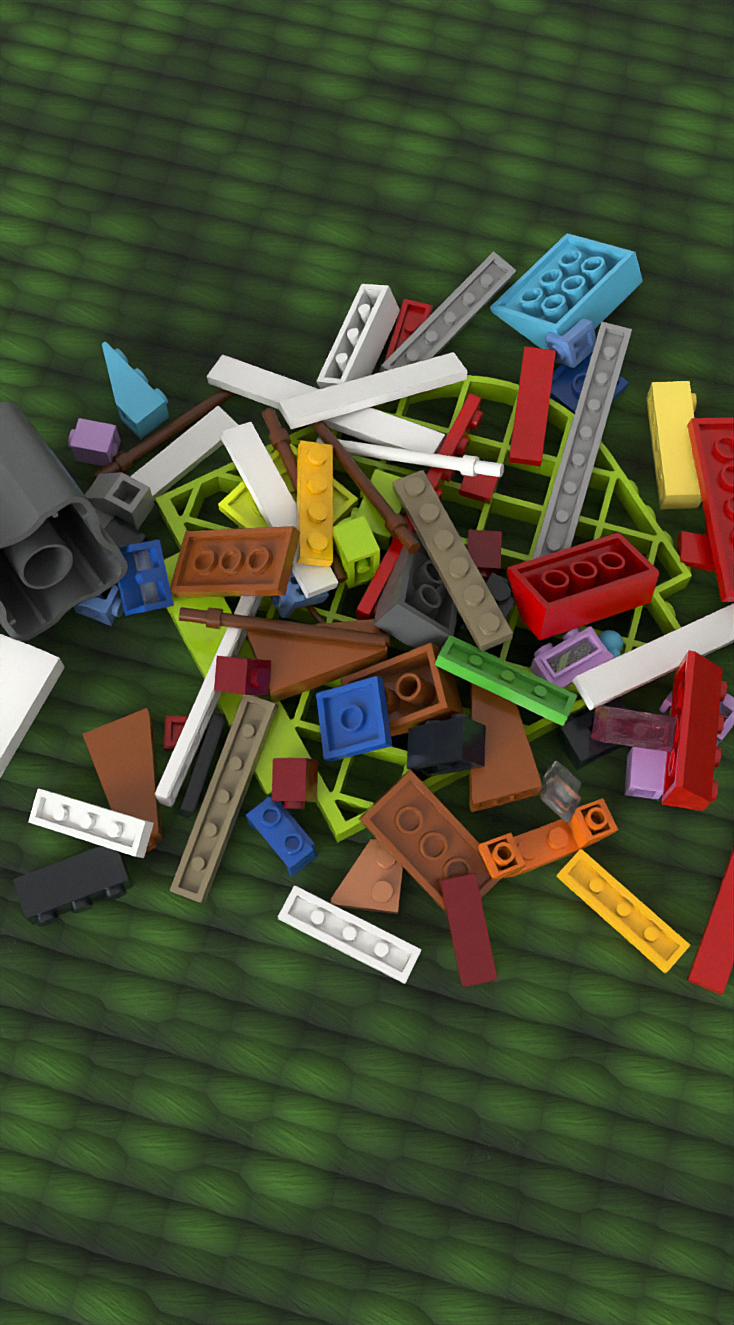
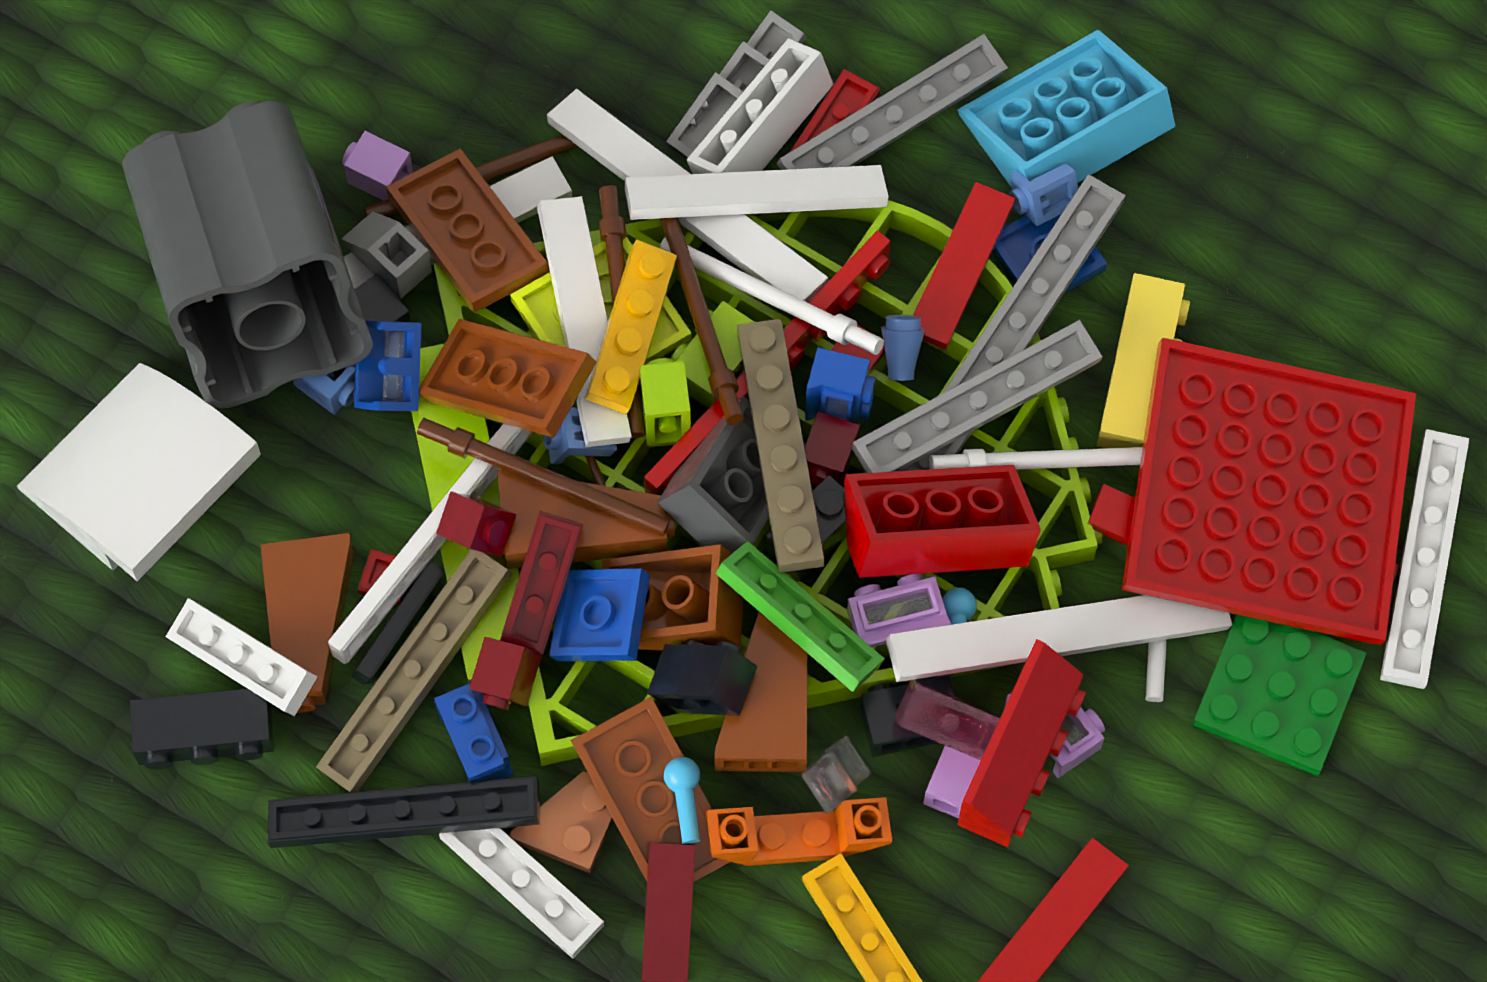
camera: 15 degrees right, 0 degrees up
medium azure slope [102,341,169,439] -> none
none -> black tile [268,776,540,848]
none -> dark orange plate [386,148,549,313]
none -> dark red tile [500,511,583,654]
none -> medium azure bar [664,757,701,844]
none -> light grey slope [666,10,807,157]
none -> blue window [805,348,876,424]
none -> light grey plate [851,320,1103,473]
none -> medium blue cone [881,315,925,381]
none -> white bar [929,447,1143,470]

